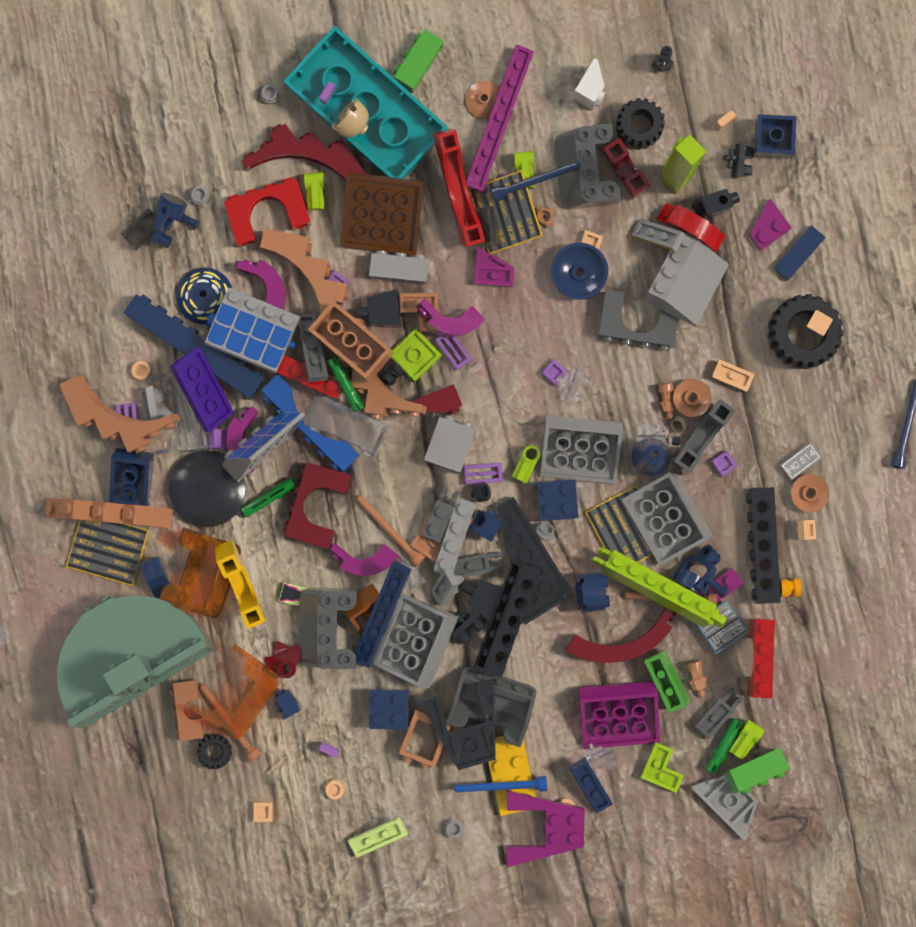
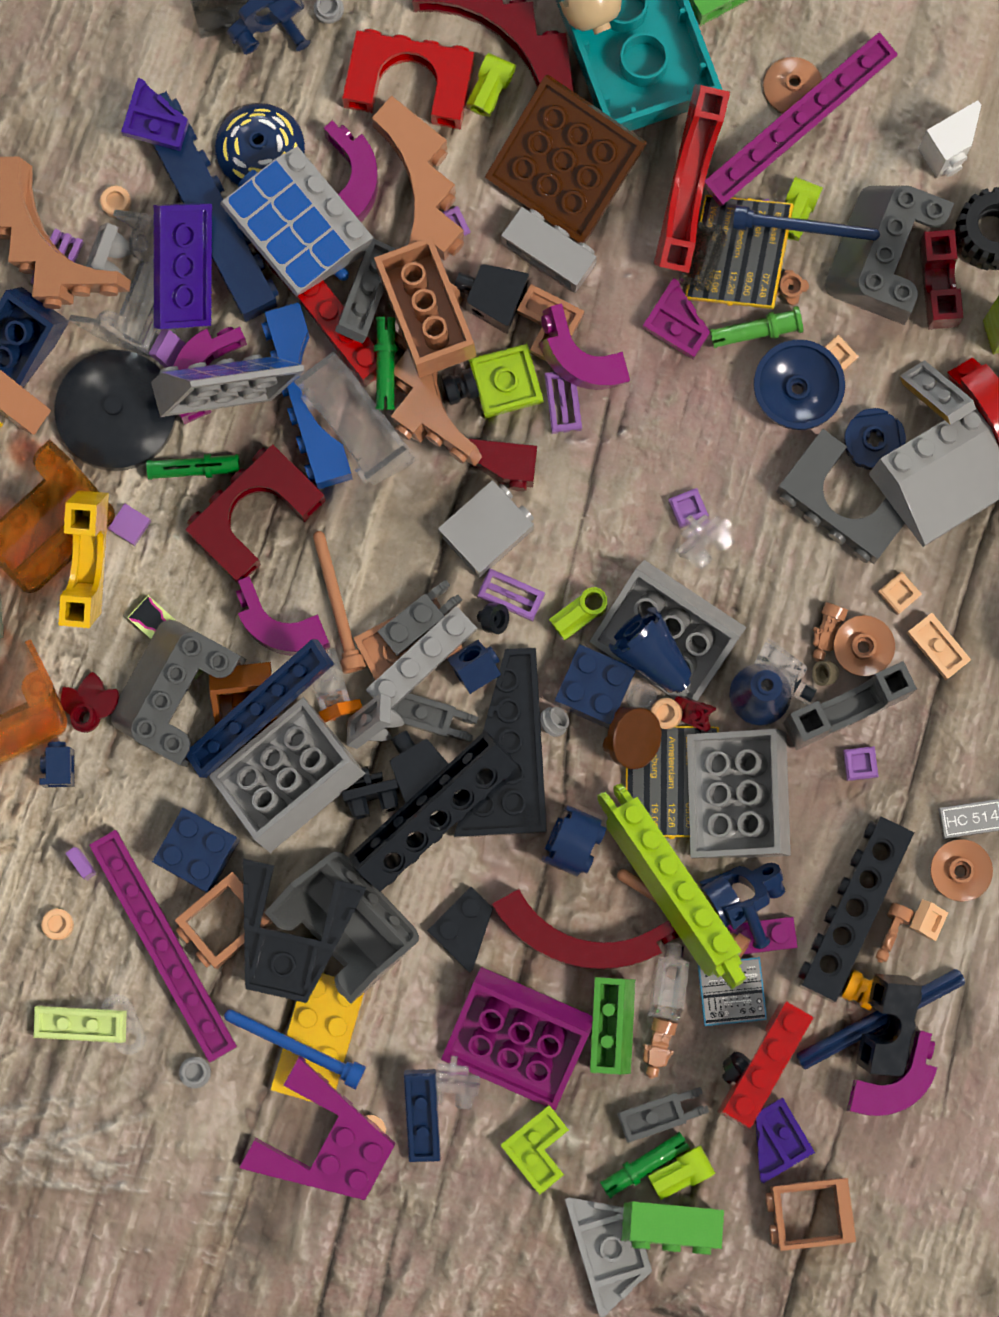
camera: 30 degrees right, 5 degrees down
none -> magenta plate [89,830,238,1063]
none -> medium lavender tile [108,504,151,546]
none -> dark purple wing [121,78,189,151]
none -> orange tile [319,699,362,723]
none -> black wing [427,887,493,973]
none -> reddish brown tile [603,706,662,769]
none -> dark blue cone [609,607,692,693]
none -> clear torso [647,943,690,1021]
none -> light nougat tile [651,698,682,729]
none -> dark red piece [675,696,717,731]
none -> bright green pin [710,306,804,348]
none -> black tile [722,1052,751,1084]
none -> dark purple wing [755,1097,815,1183]
none -> nougat window [765,1177,856,1251]
none -> dark blue axle [796,969,965,1069]
none -> dark blue plate [843,408,906,470]
none -> magenta arch [846,1031,938,1116]
none -> black arch [856,973,922,1076]
none -> nougat piece [875,903,915,963]
none -> light nougat tile [878,571,922,615]

